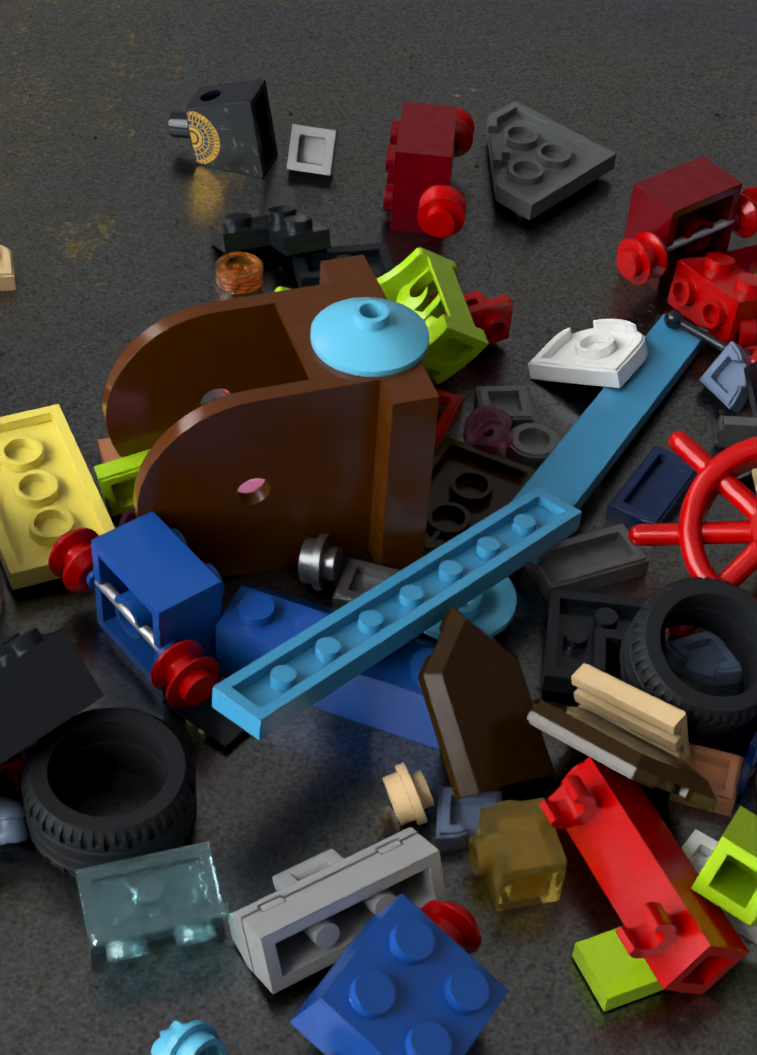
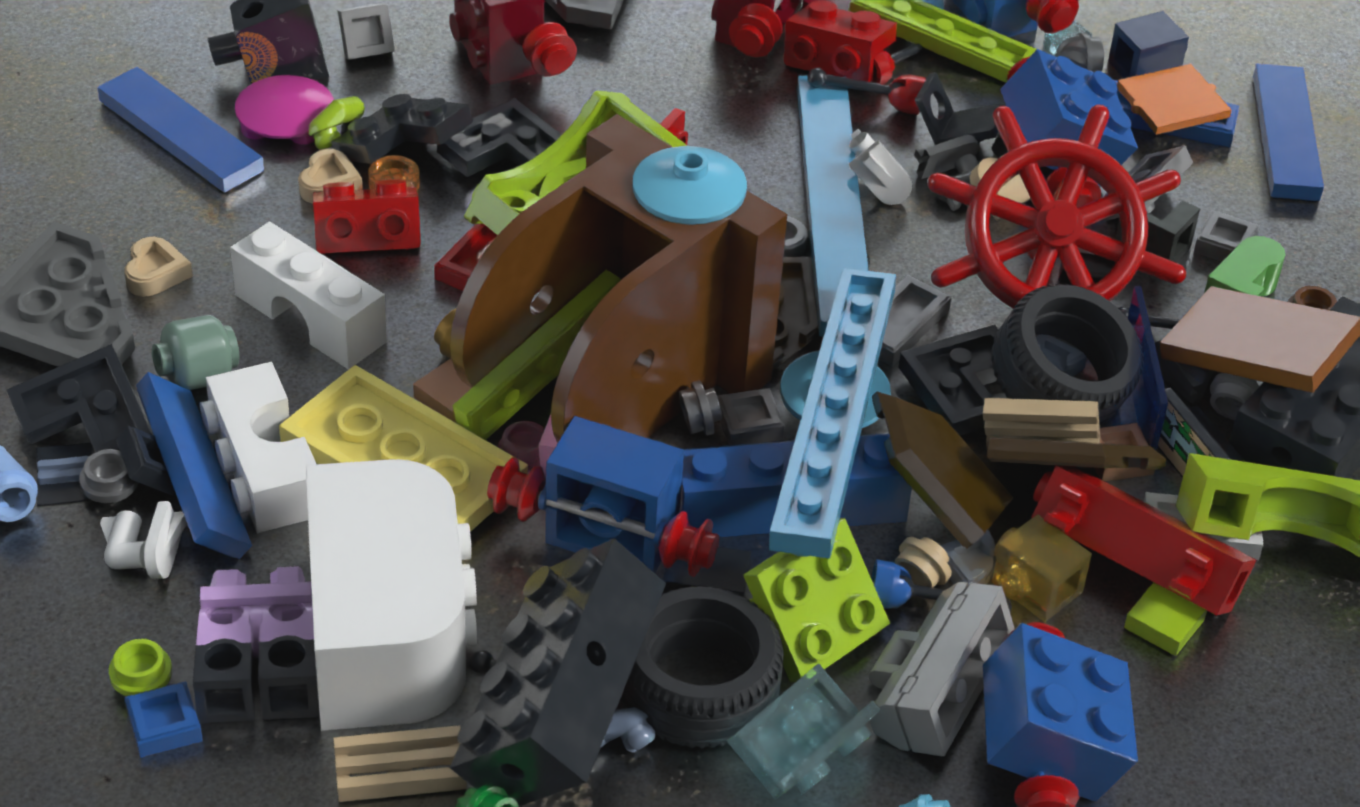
camera: 30 degrees left, 0 degrees up
white tile [528,319,648,388] -> none
dark blue tile [605,446,698,530] -> none
sand blue tile [699,341,751,414] -> none
none -> blue tile [97,67,264,193]
none -> white arch [230,221,387,370]
none -> dark pink dish [235,75,334,144]
none -> tan tile [298,149,363,204]
none -> lime arm [309,96,365,150]
none -> red bracket [313,179,421,253]
none -> lime plate [743,518,890,683]
none -> white piece [849,129,912,205]
none -> blue hinge [871,559,1012,612]

